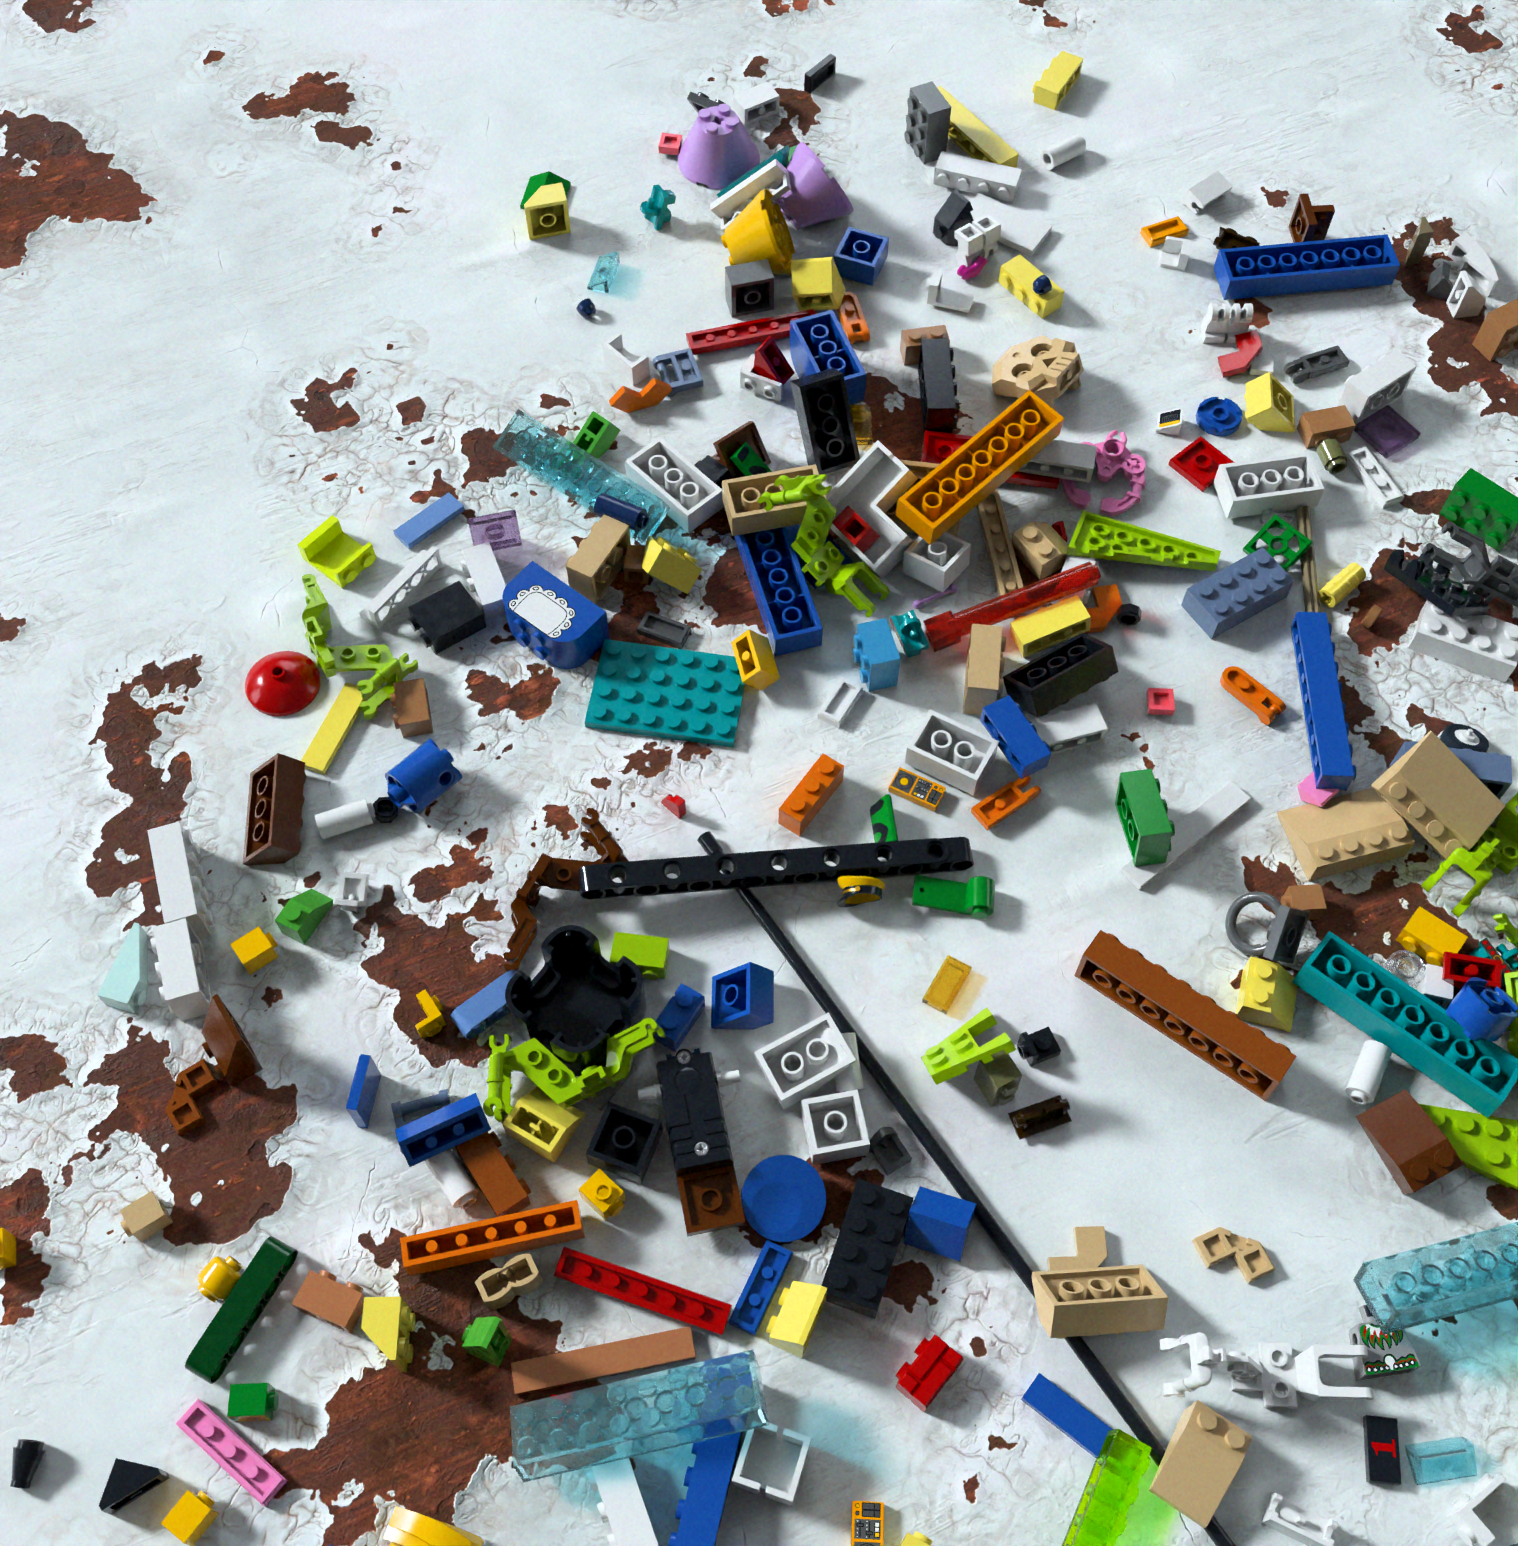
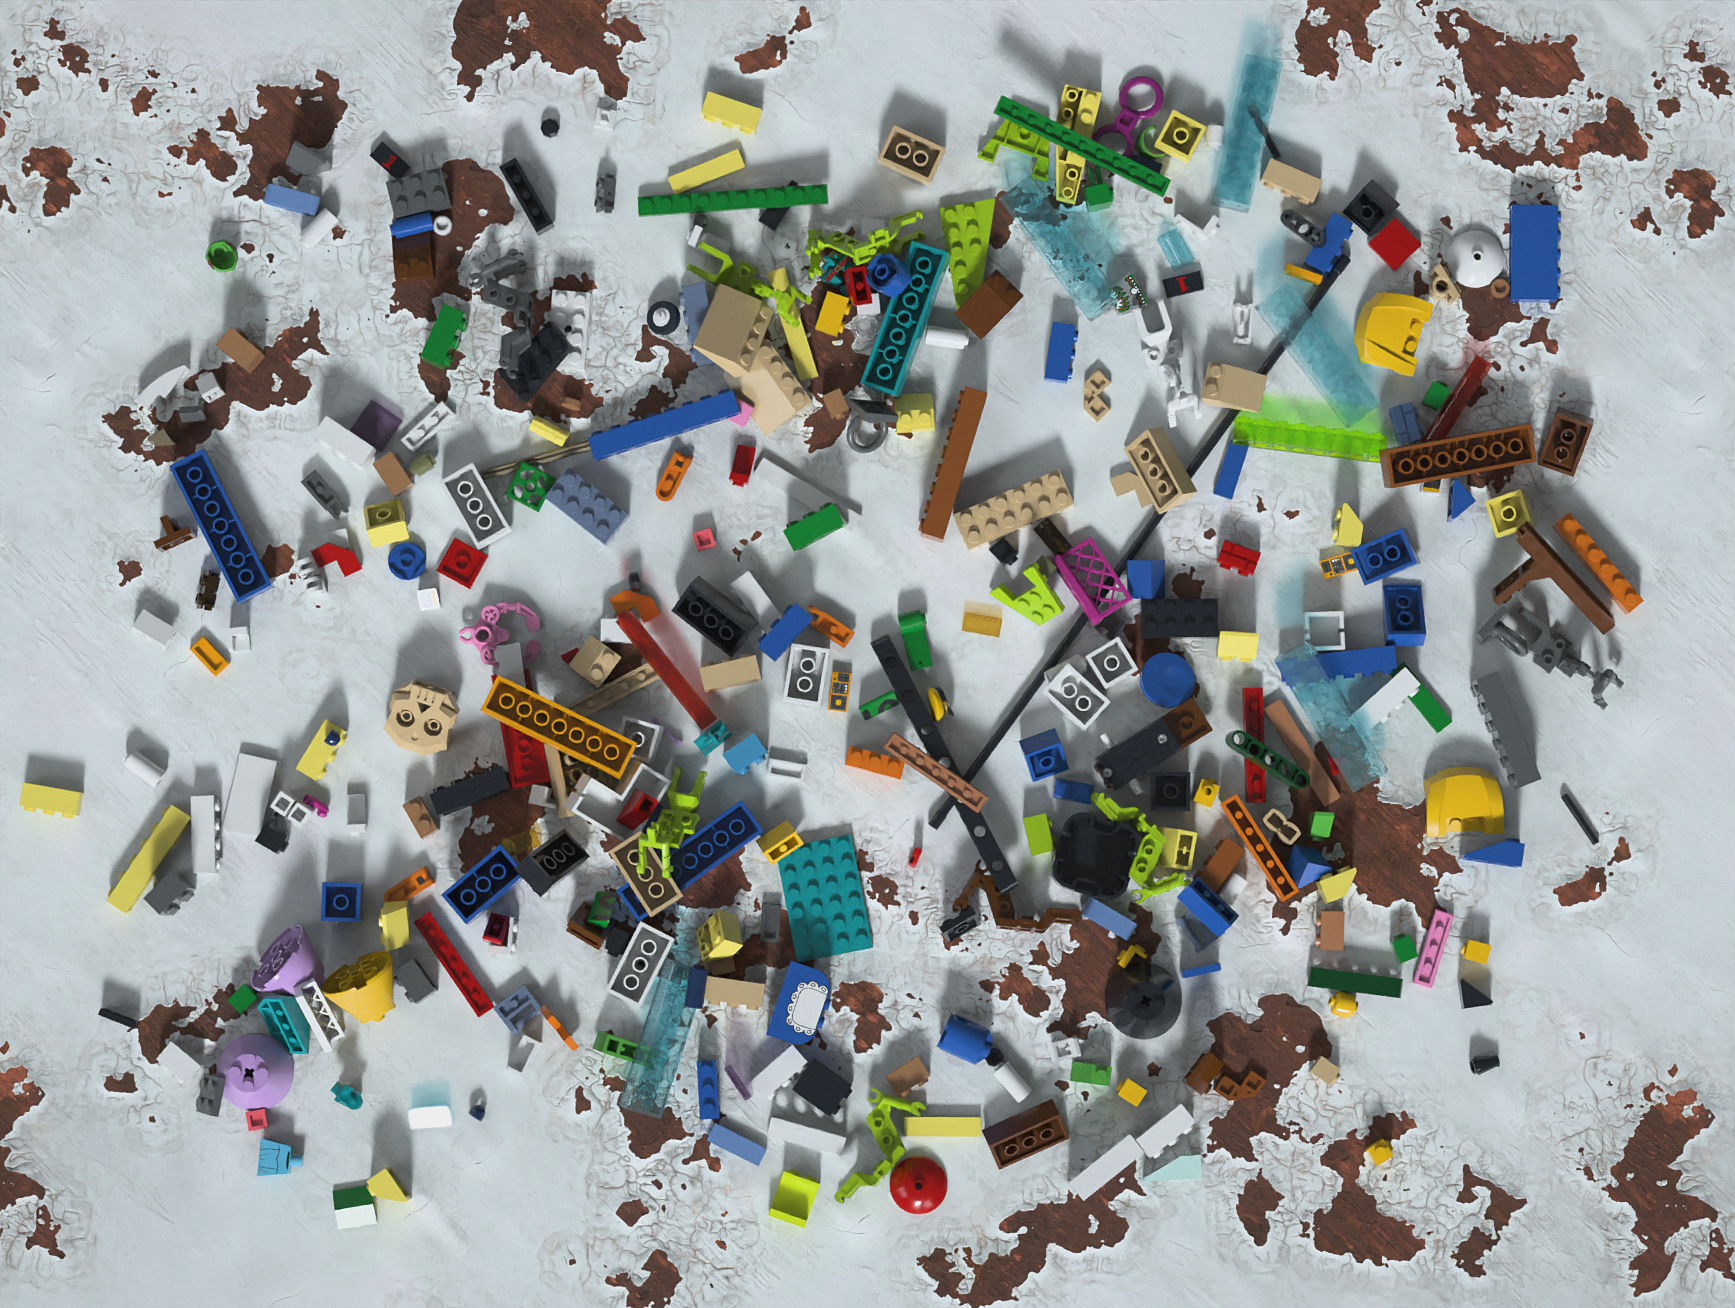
camera: 110 degrees left, 25 degrees up
blue tile [728,1240,793,1336] -> none
light yellow brick [1010,595,1091,658] -> none
lime wing [1066,510,1221,571] -> none
none -> medium azure torso [257,1138,303,1176]
none -> white panel [528,784,557,809]
none -> blue brick [697,1060,720,1120]
none -> red bracket [729,445,756,487]
none -> light yellow tile [767,267,818,382]
none -> nougat tile [883,732,989,813]
none -> black plate [939,908,981,944]
none -> tan brick [953,469,1074,552]
none -> blue brick [1044,322,1079,384]
none -> dark pink fence [1052,537,1133,626]
none -> black cone [1105,962,1182,1040]
none -> dark green beam [1225,730,1311,789]
none -> blue slope [1284,844,1333,889]

